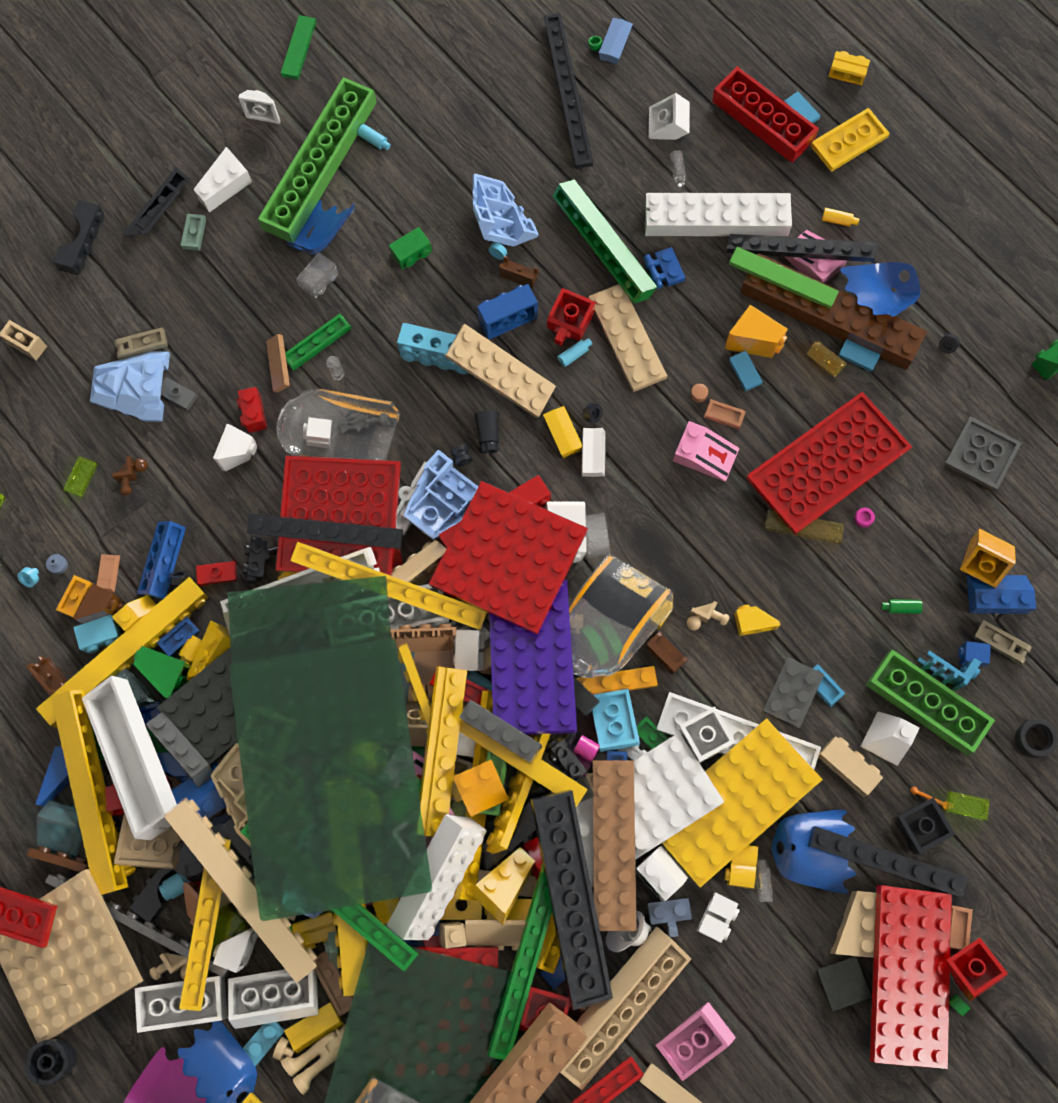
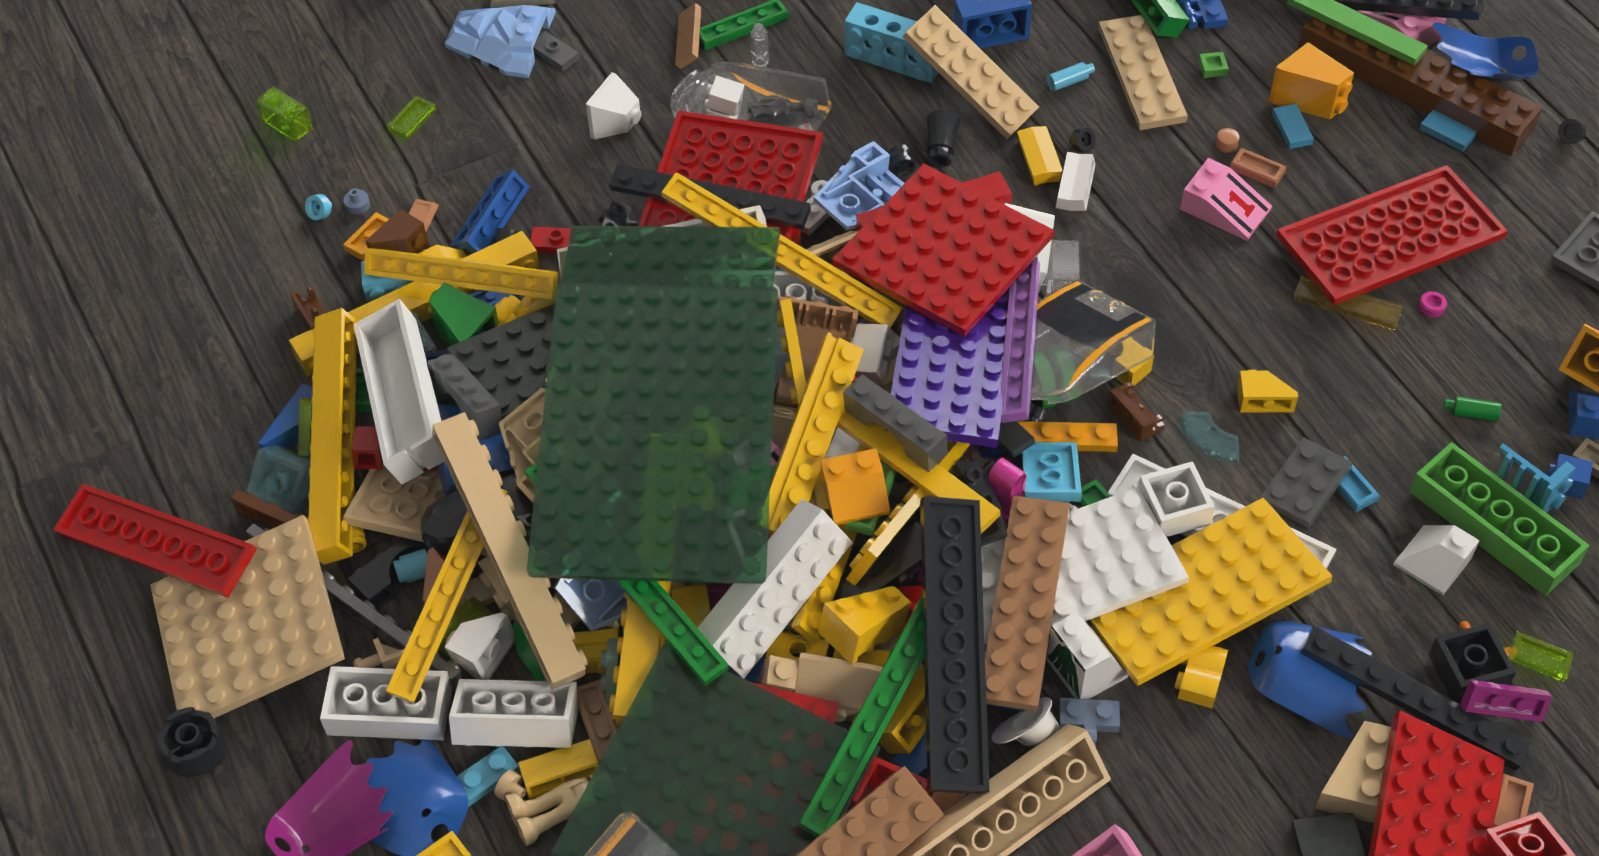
camera: 10 degrees right, 20 degrees down
reddish brown piece [112,456,148,495] -> none
red brick [236,387,268,433] -> none
red hinge [547,288,596,346] -> none
tan piece [687,601,730,630] -> none
white piece [696,893,739,942] -> none
clear cylinder [756,860,773,902] -> none
clear yellow hinge [807,341,847,377] -> none
tan brick [818,737,883,797] -> none
none -> clear neon green tile [298,397,311,456]
none -> yellow plate [364,248,558,299]
none -> medium lavender plate [1001,257,1040,423]
none -> clear light blue tile [1182,411,1239,463]
none -> bright green plate [1198,52,1229,78]
none -> magenta plate [1460,680,1553,722]

